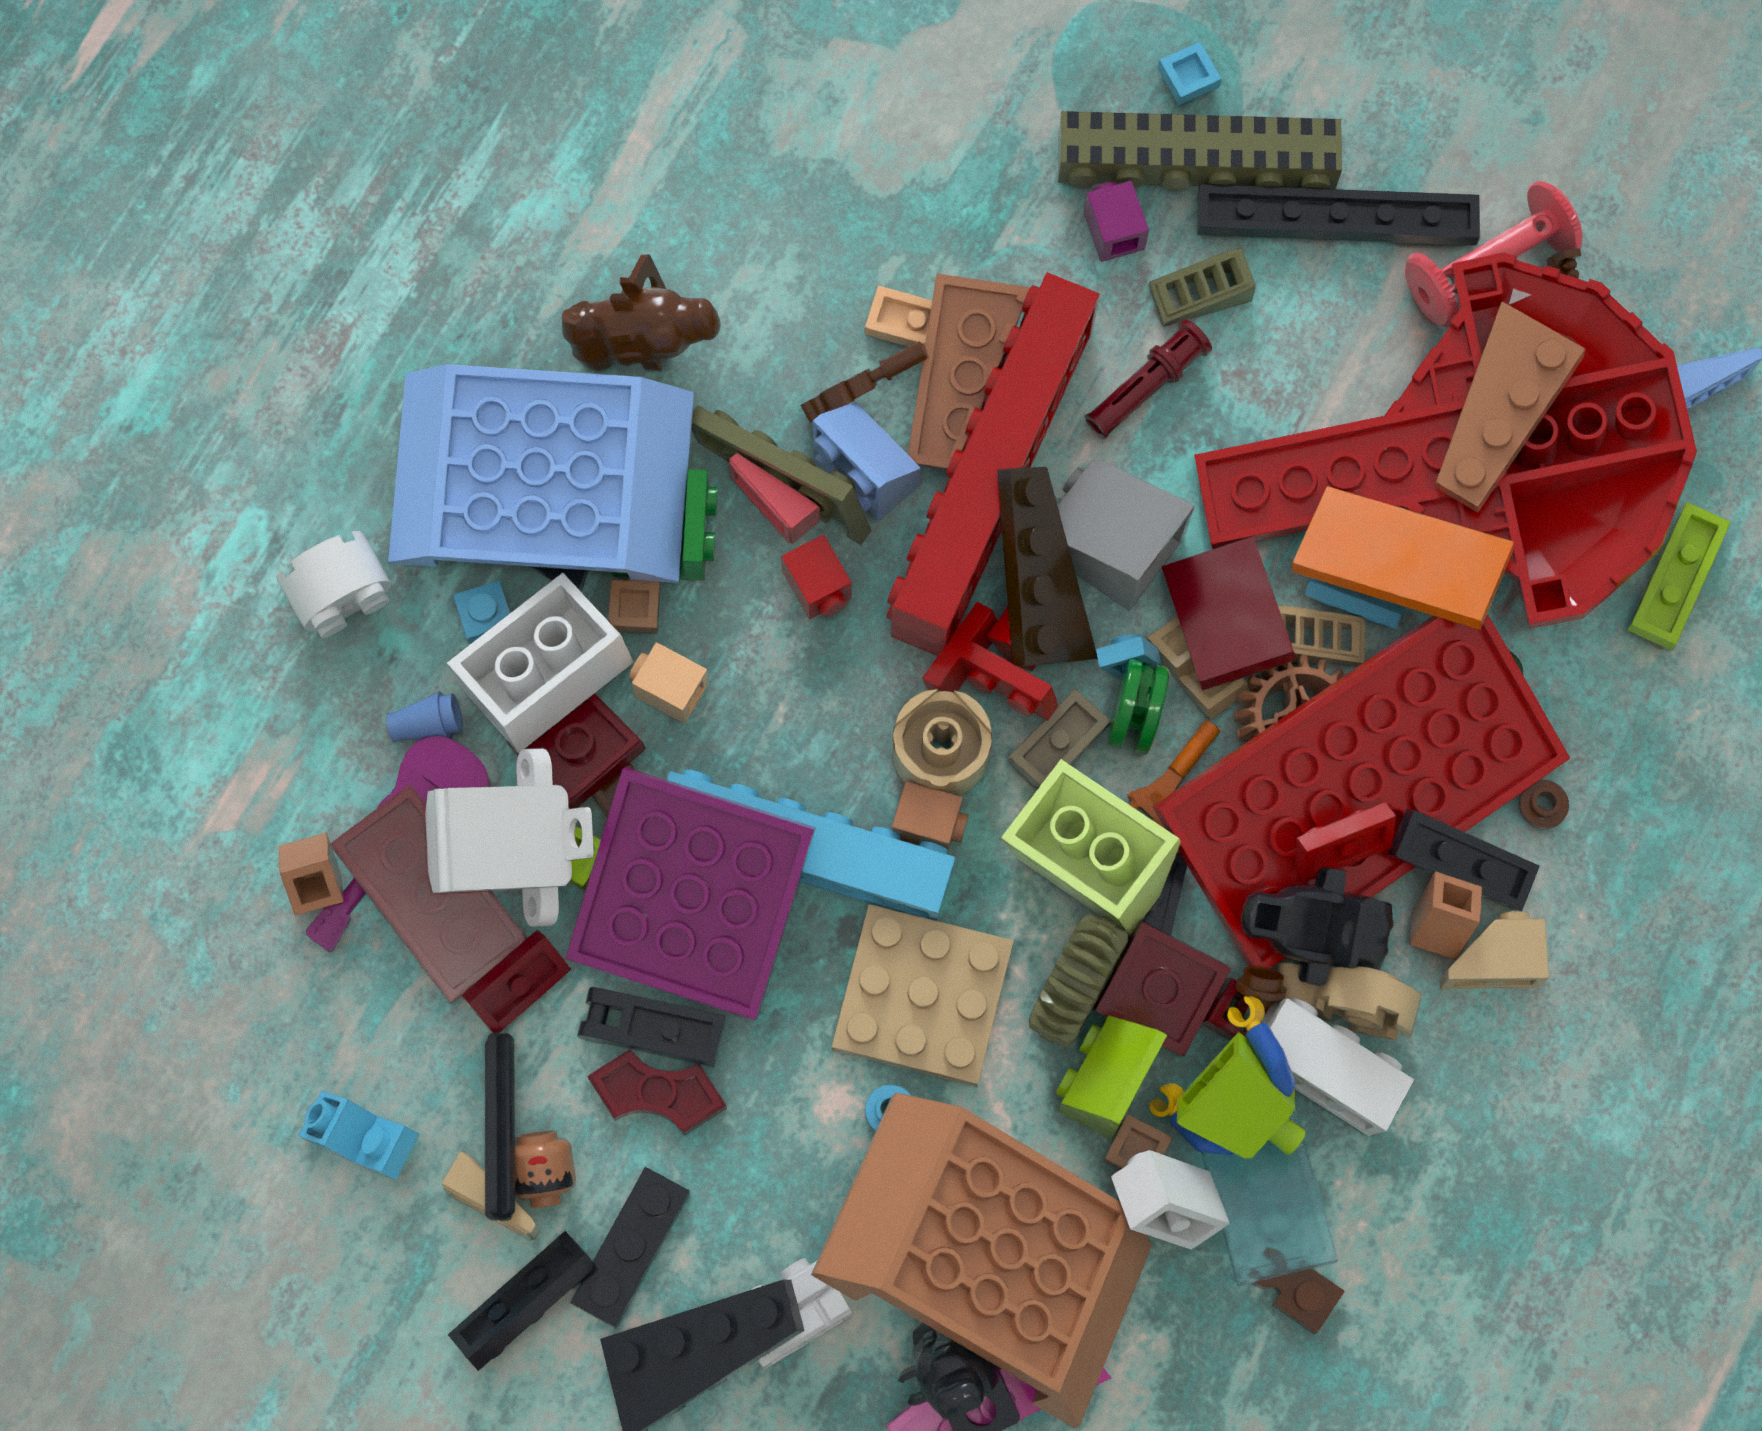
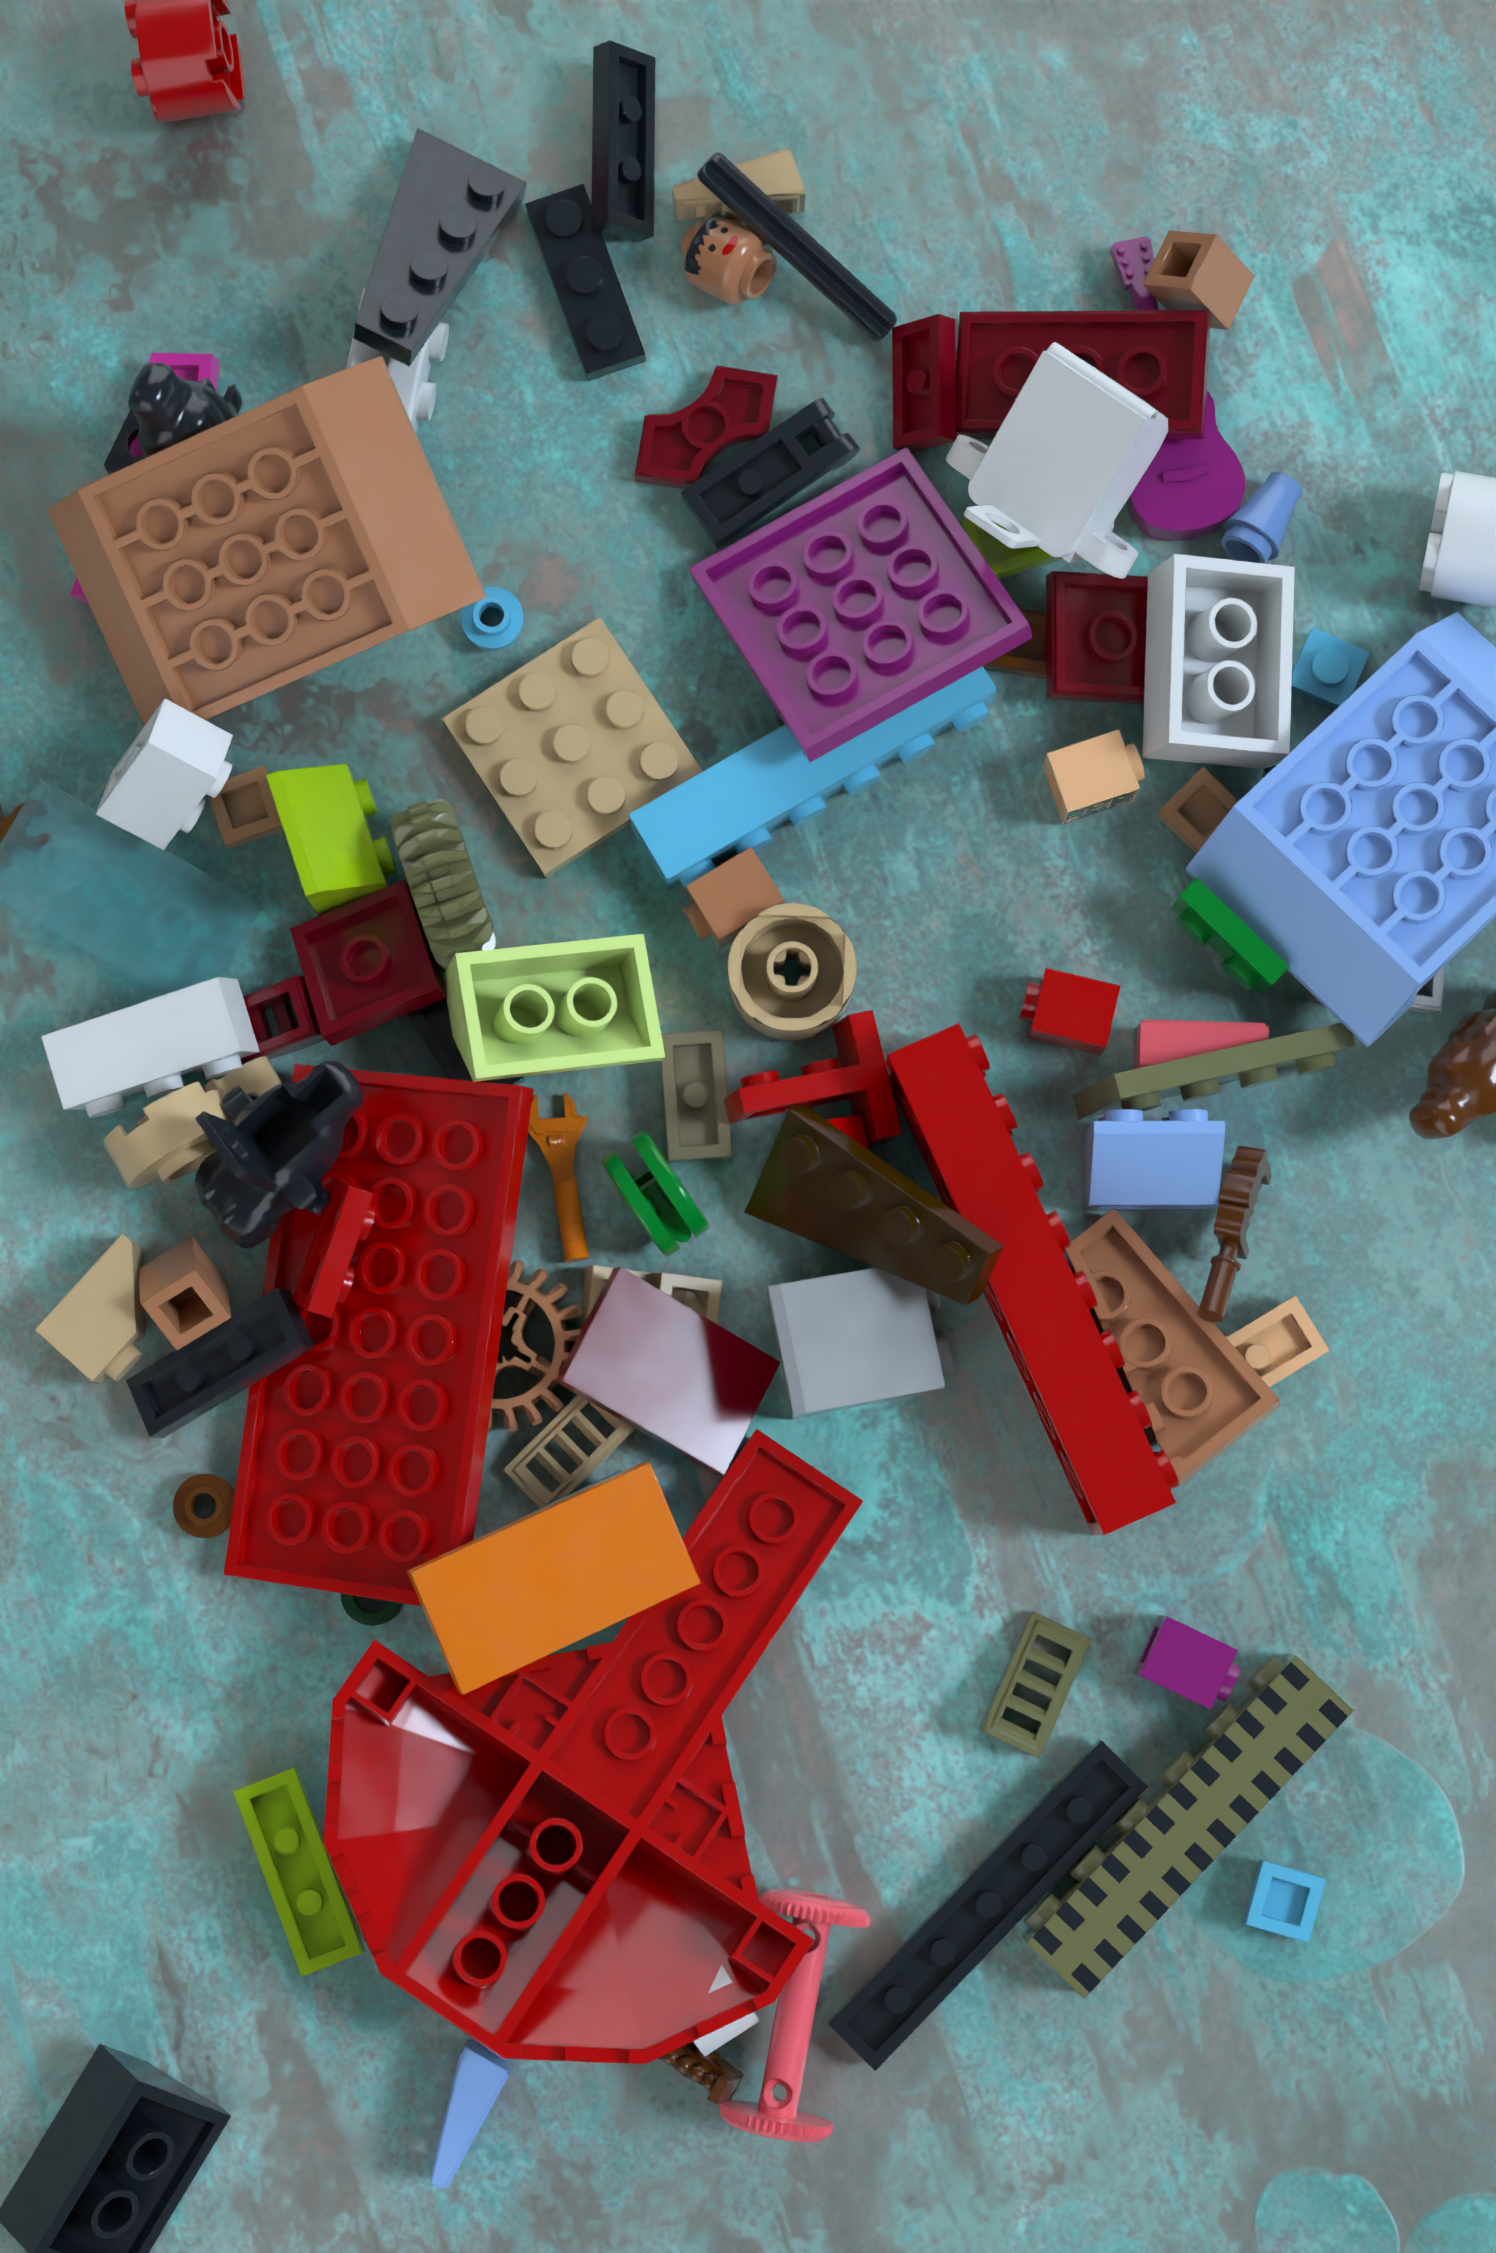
camera: 135 degrees right, 10 degrees up
medium azure slope [298,1090,419,1180] -> none
dark red pin [1085,319,1212,439] -> none
medium azure plate [1096,634,1162,678] -> none
lime torso [1149,996,1306,1159] -> none
reddish brown plate [1235,966,1287,1007] -> none
nougat wing [1436,302,1585,513] -> none

